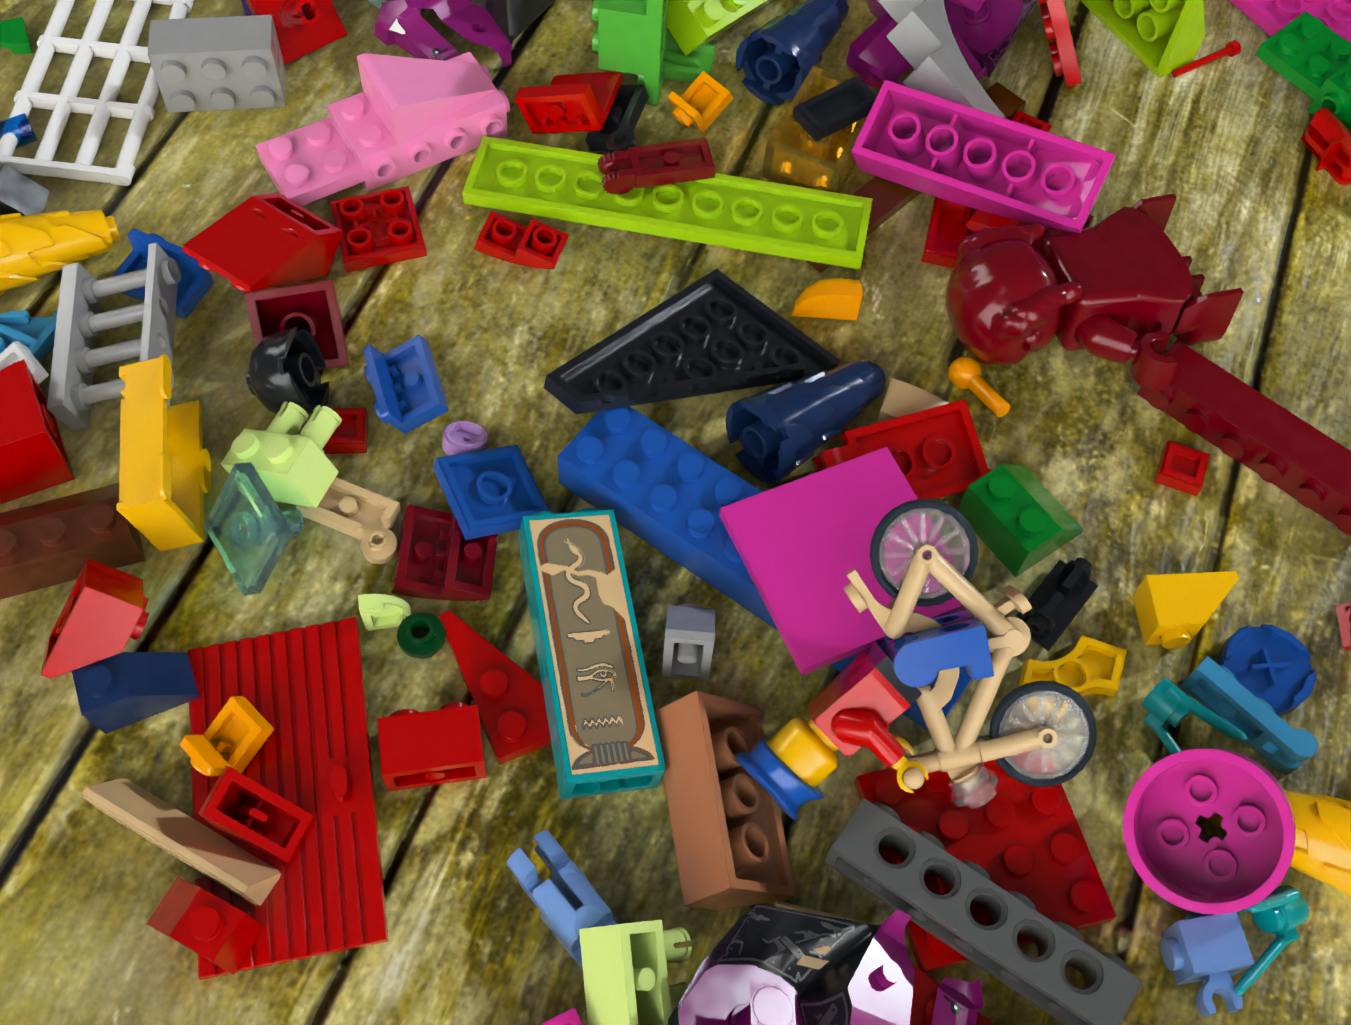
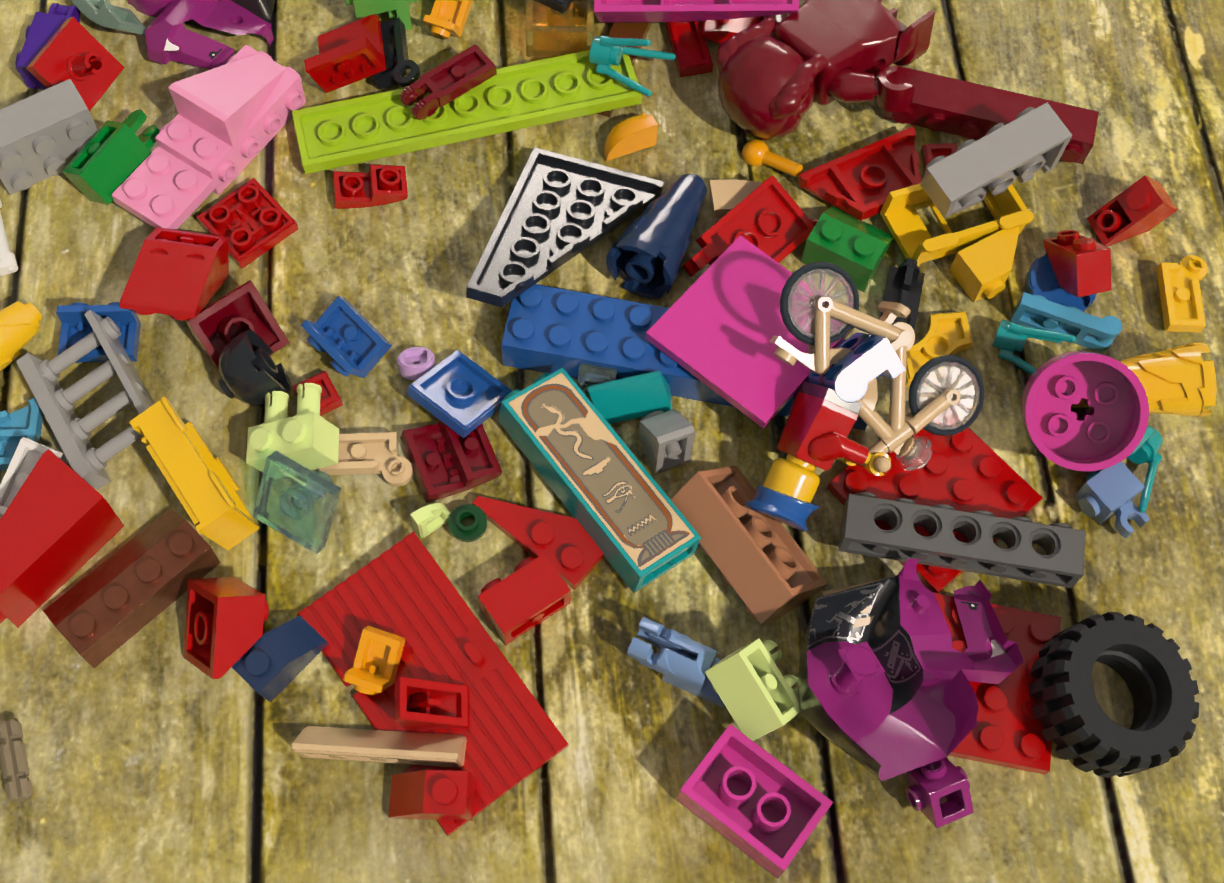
camera: 25 degrees left, 5 degrees up
none -> green hinge [62,109,160,205]
none -> clear light blue tile [578,363,617,394]
none -> teal slope [588,370,673,424]
none -> teal plant [589,35,676,97]
none -> red wing [798,126,922,221]
none -> yellow piece [880,183,1034,266]
none -> light grey wedge [921,102,1072,218]
none -> red slope [1043,230,1112,297]

